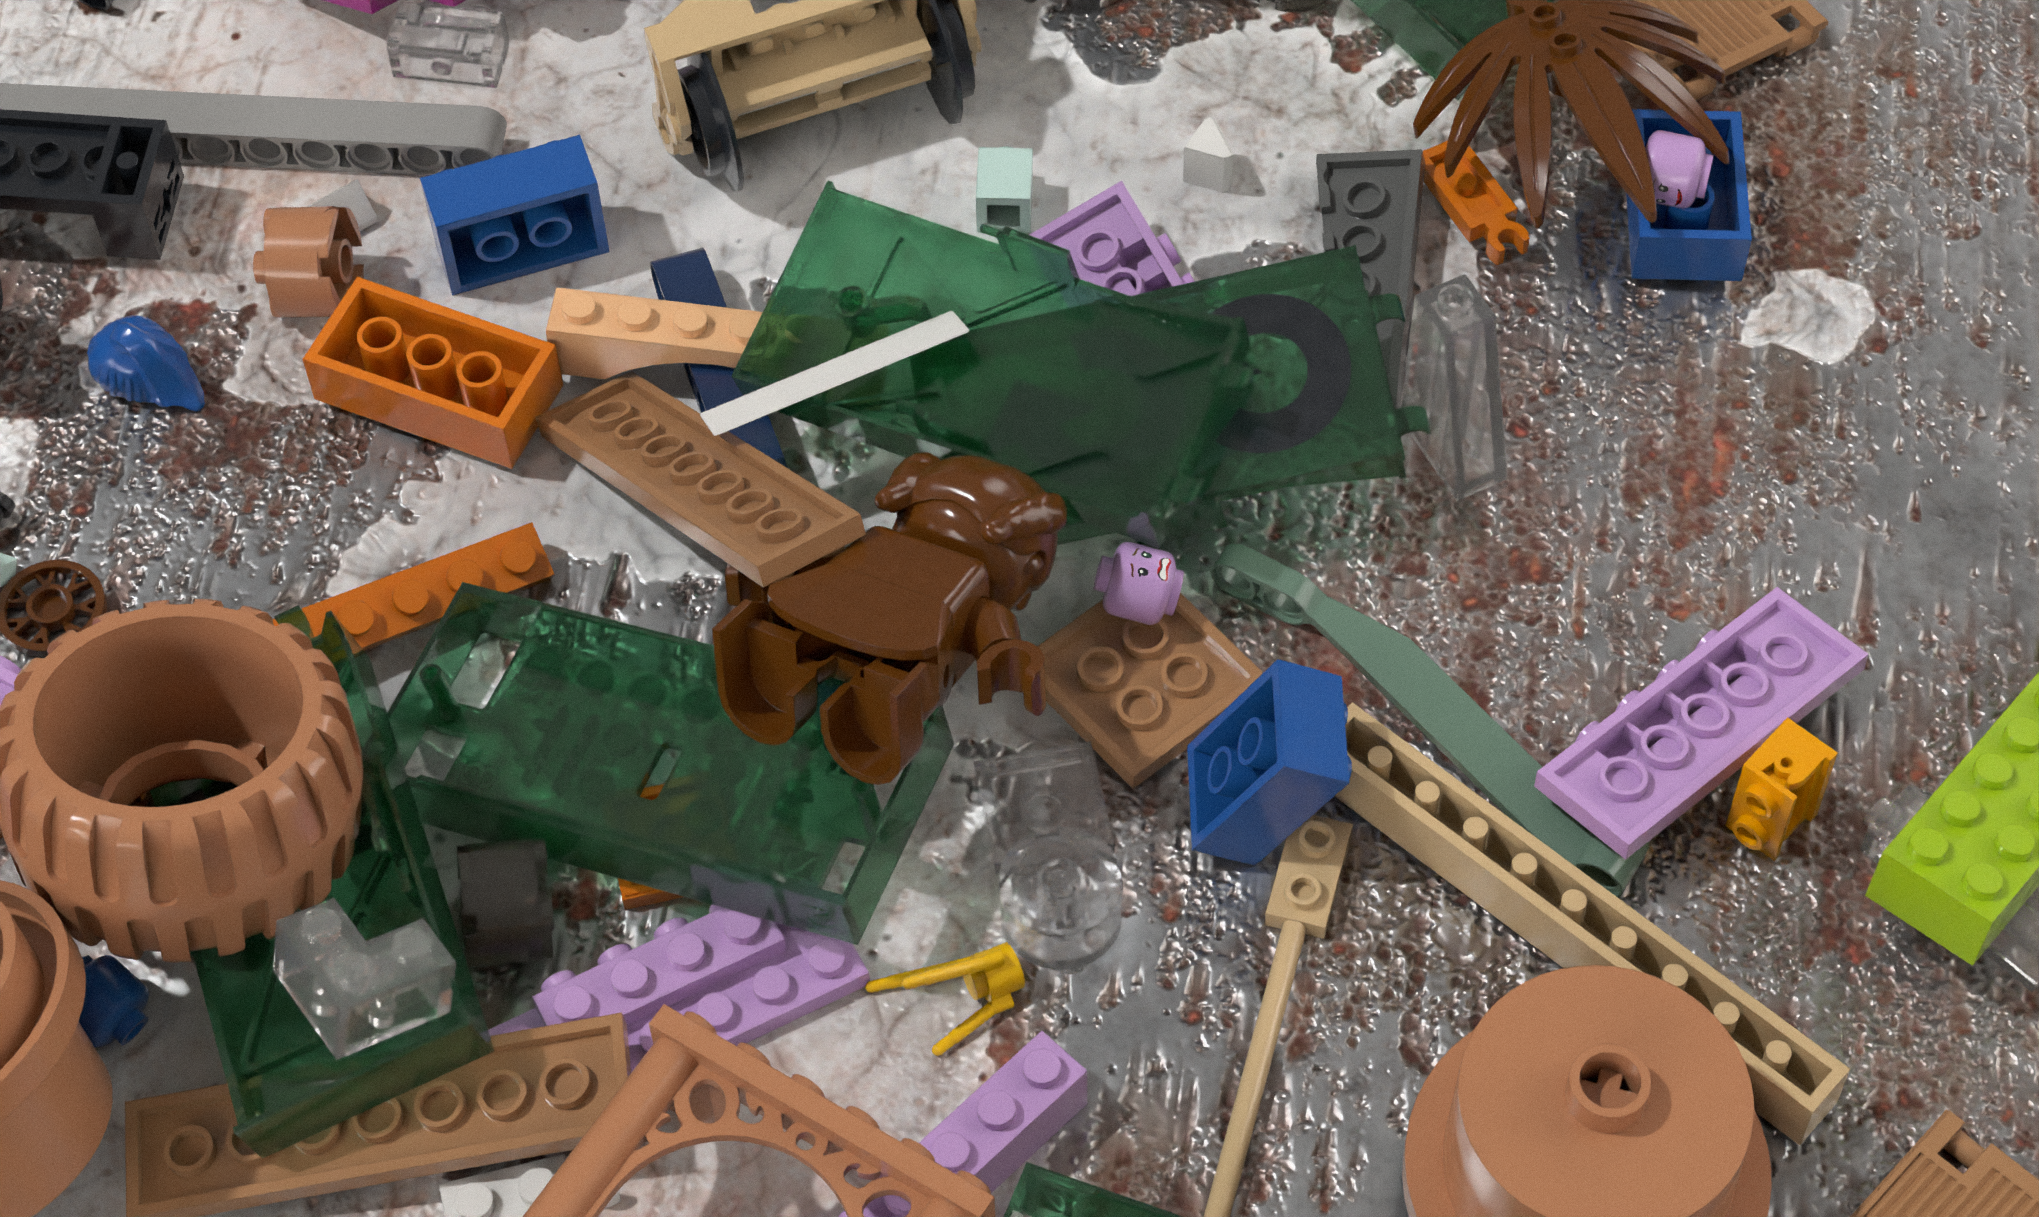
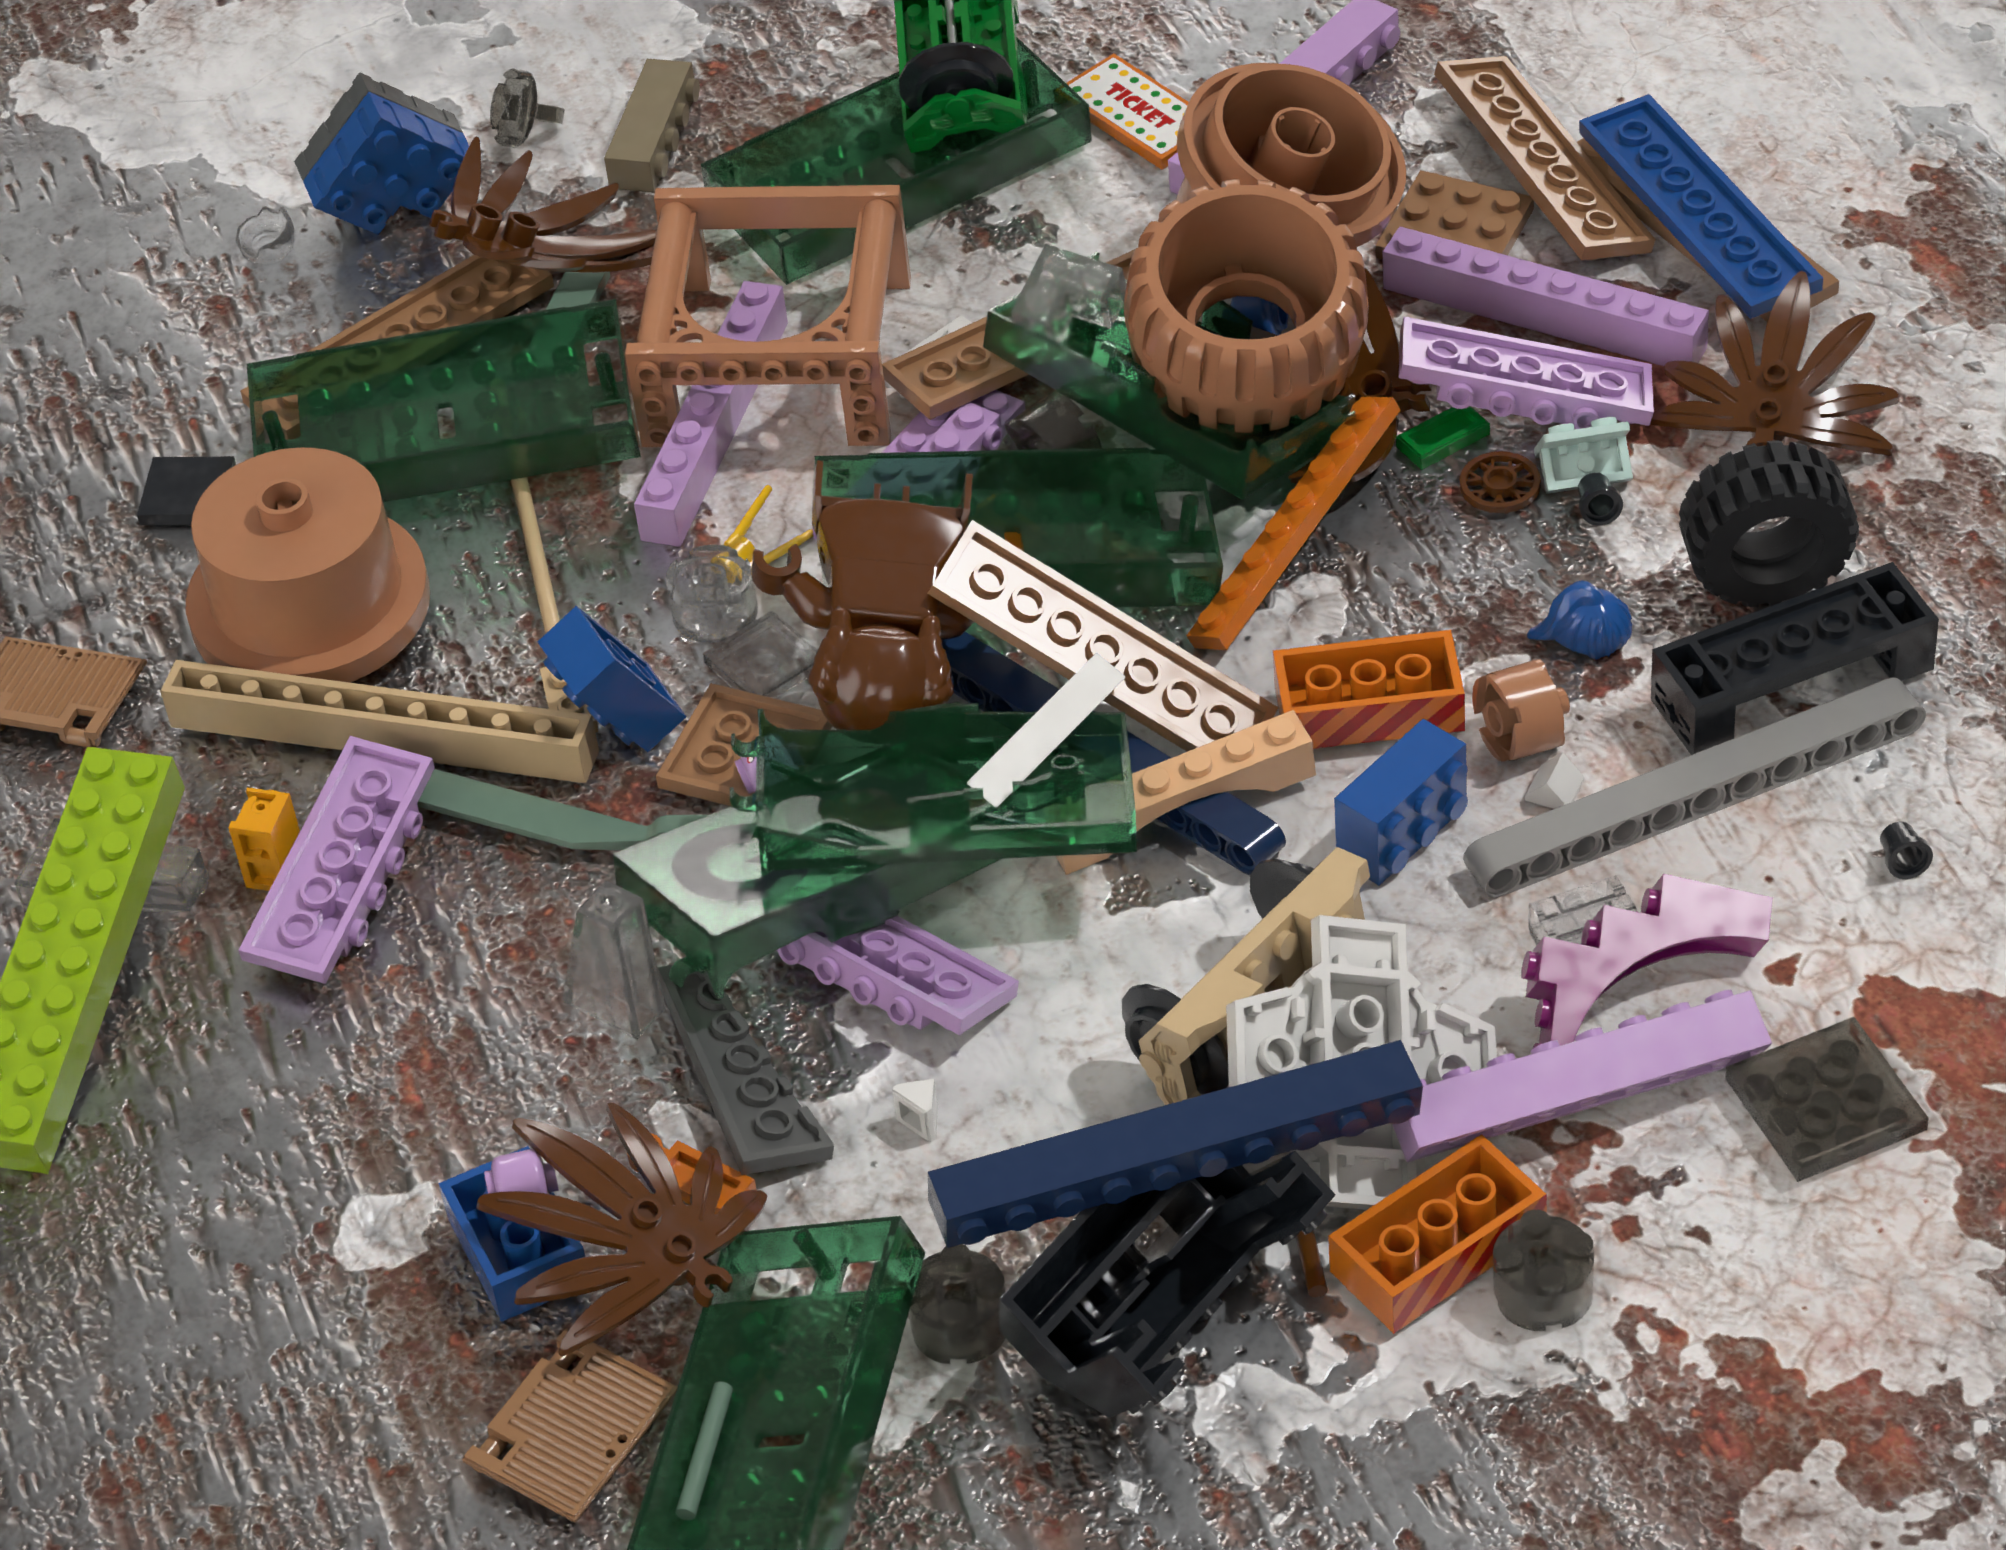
camera: 155 degrees right, 10 degrees down
light aqua brick [976,146,1033,233] -> none

